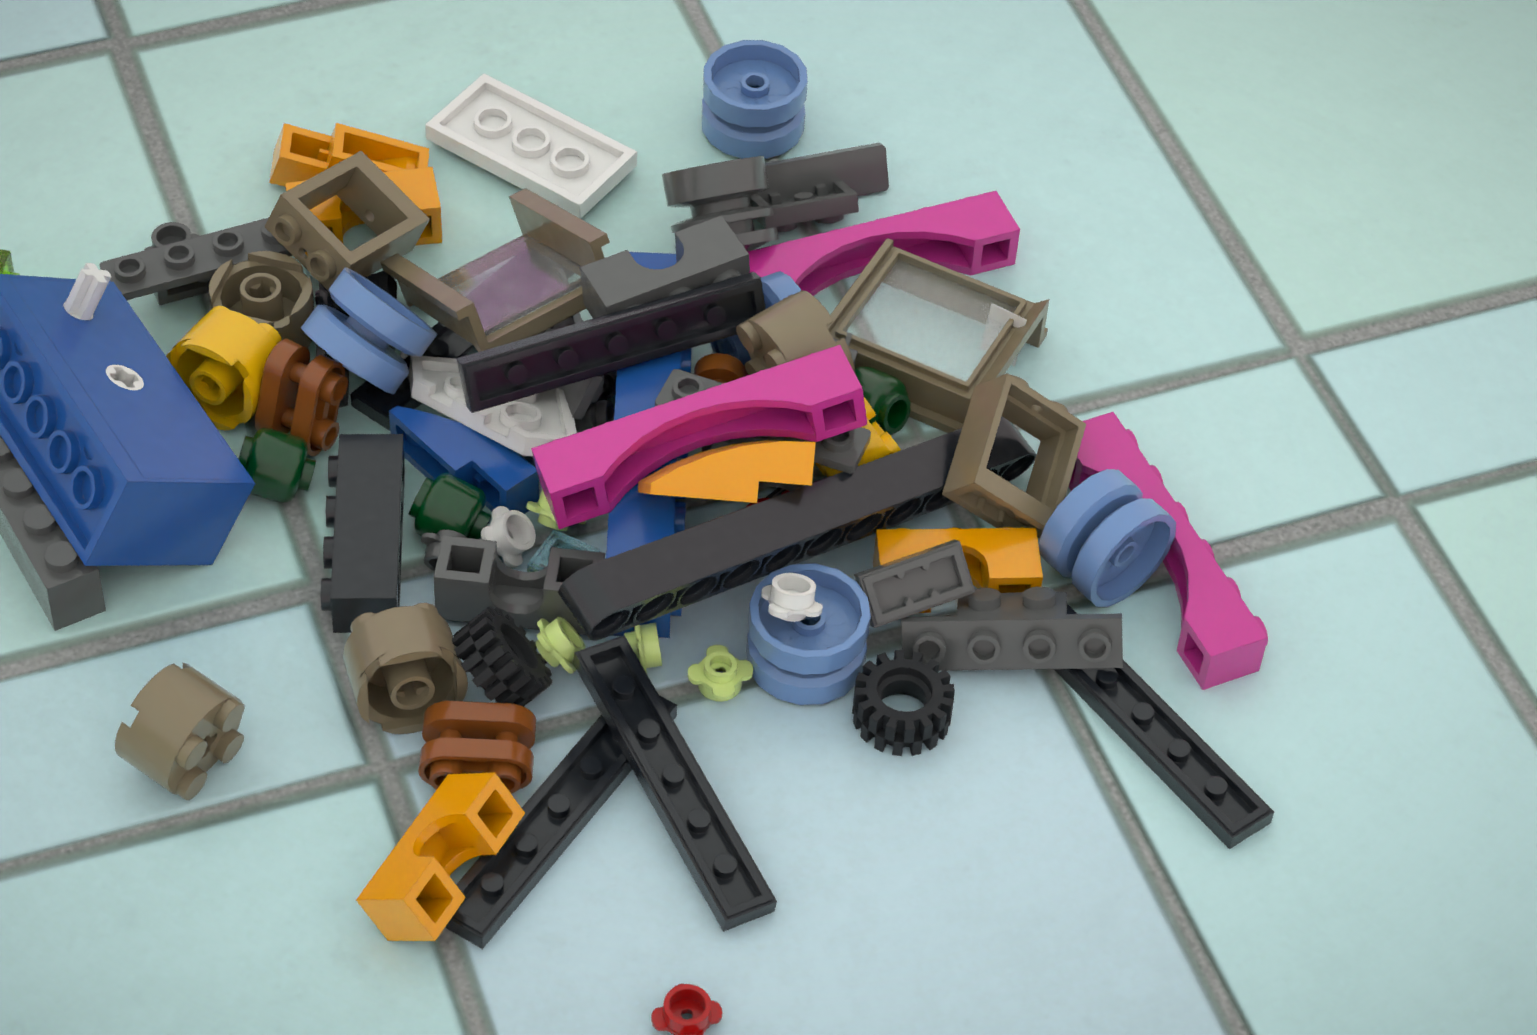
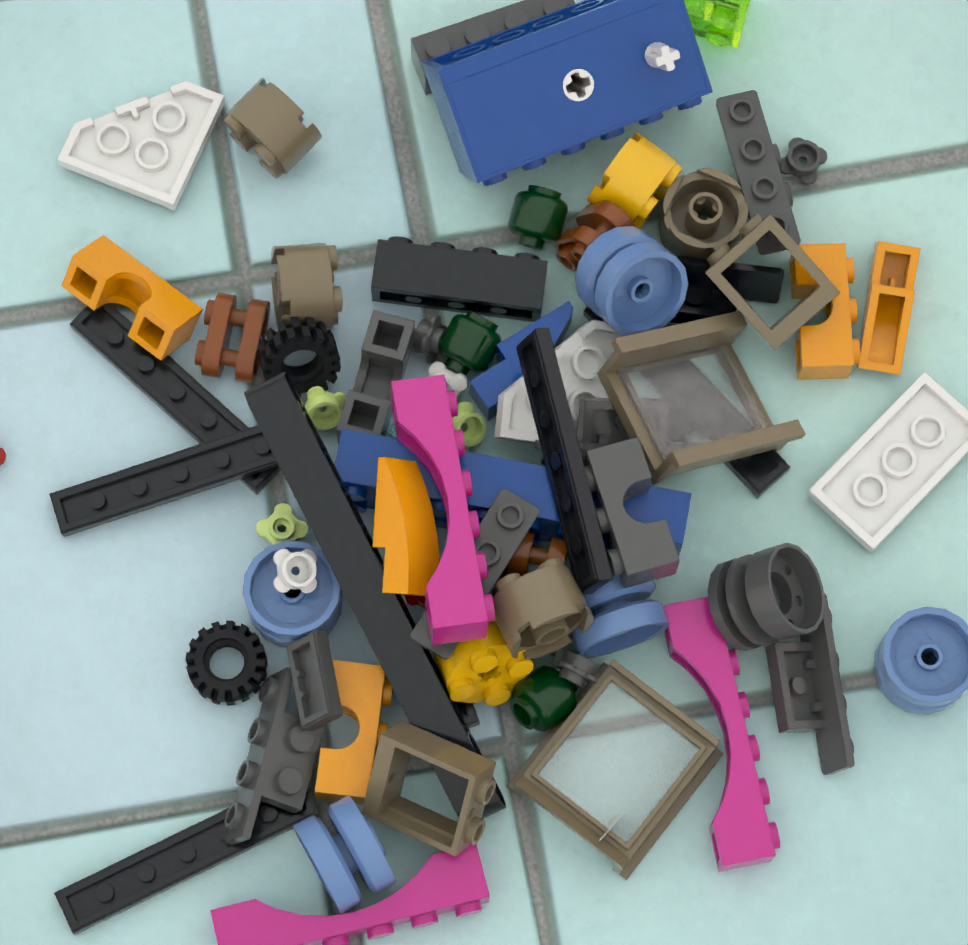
camera: 100 degrees right, 25 degrees up
none -> white plate [57,81,225,211]

